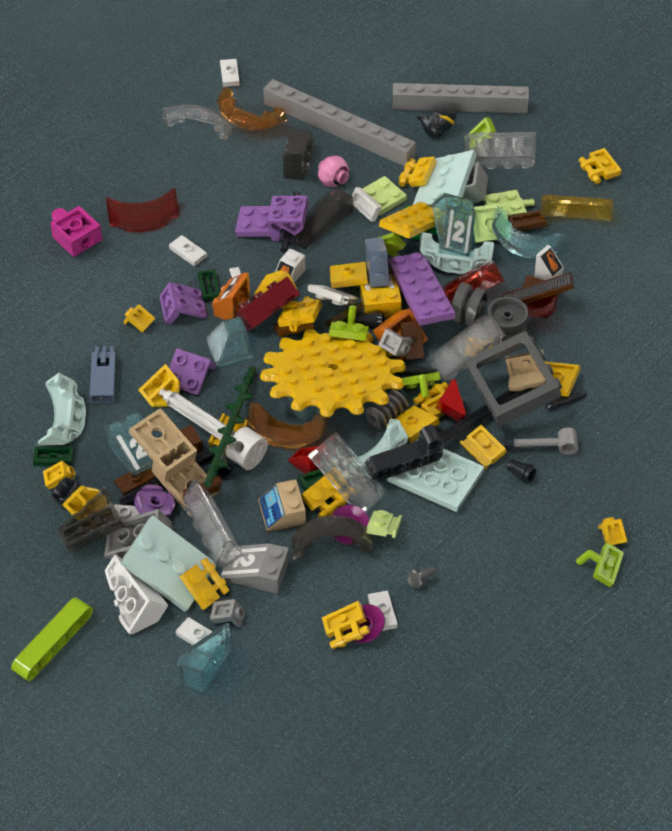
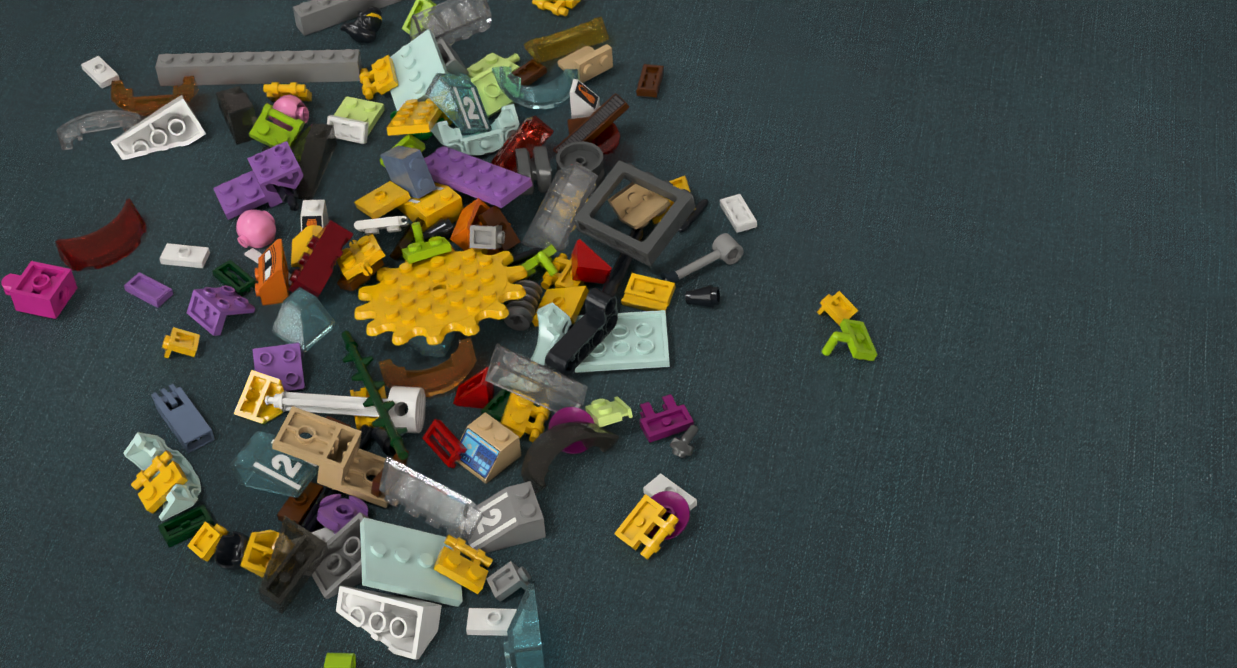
camera: 30 degrees left, 5 degrees down
none -> white wedge [111,95,206,160]
none -> medium lavender tile [124,272,173,308]
none -> yellow plate [131,450,188,514]
none -> bright pink plant [236,210,276,248]
none -> lime plate [249,103,305,148]
none -> yellow plate [263,82,312,101]
none -> red tile [422,419,467,468]
none -> tan bracket [558,44,613,83]
none -> reddish brown plate [636,64,664,98]
none -> magenta plate [640,394,694,443]
none -> white plate [720,194,757,233]

